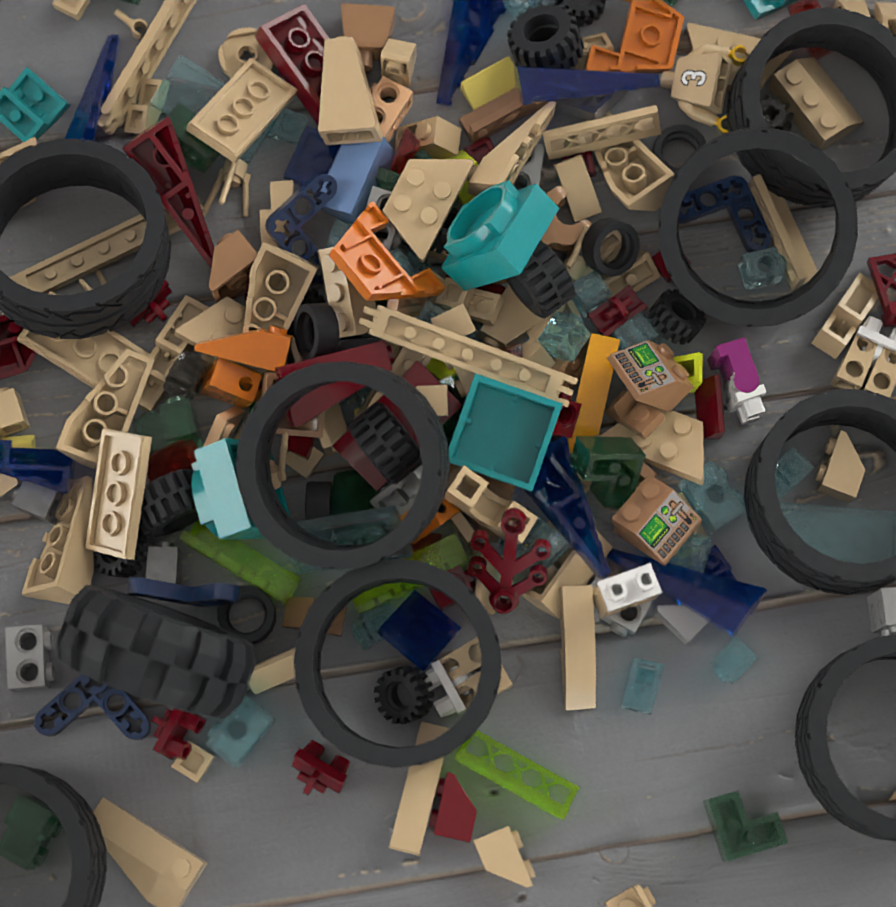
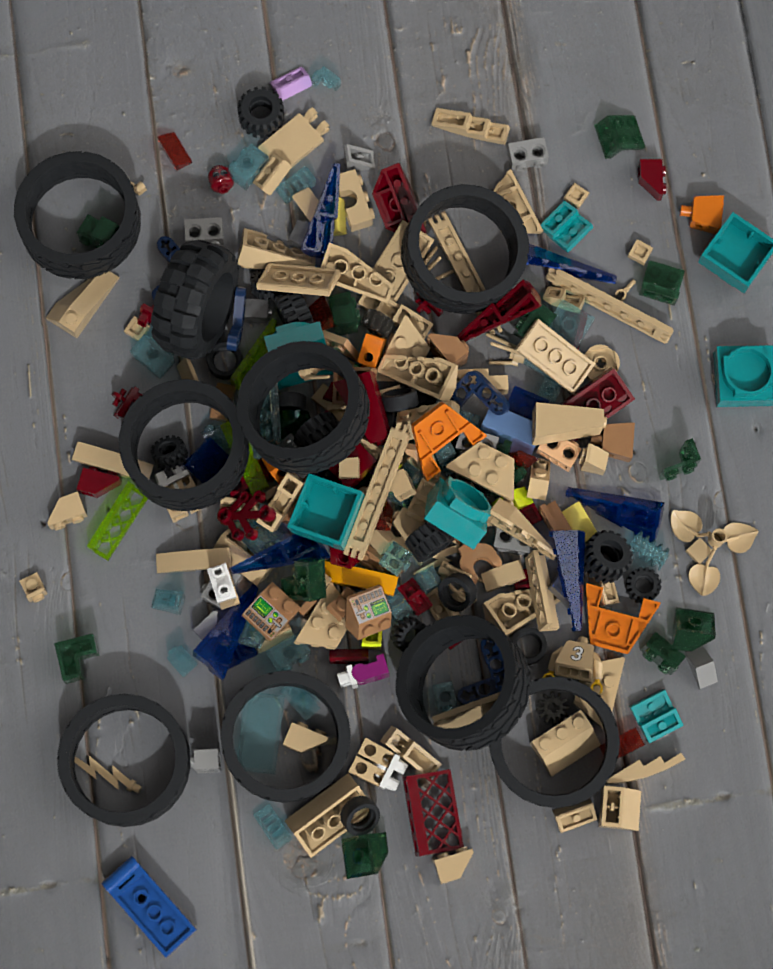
camera: 90 degrees right, 0 degrees up
orange slope [194,325,293,372] -> none

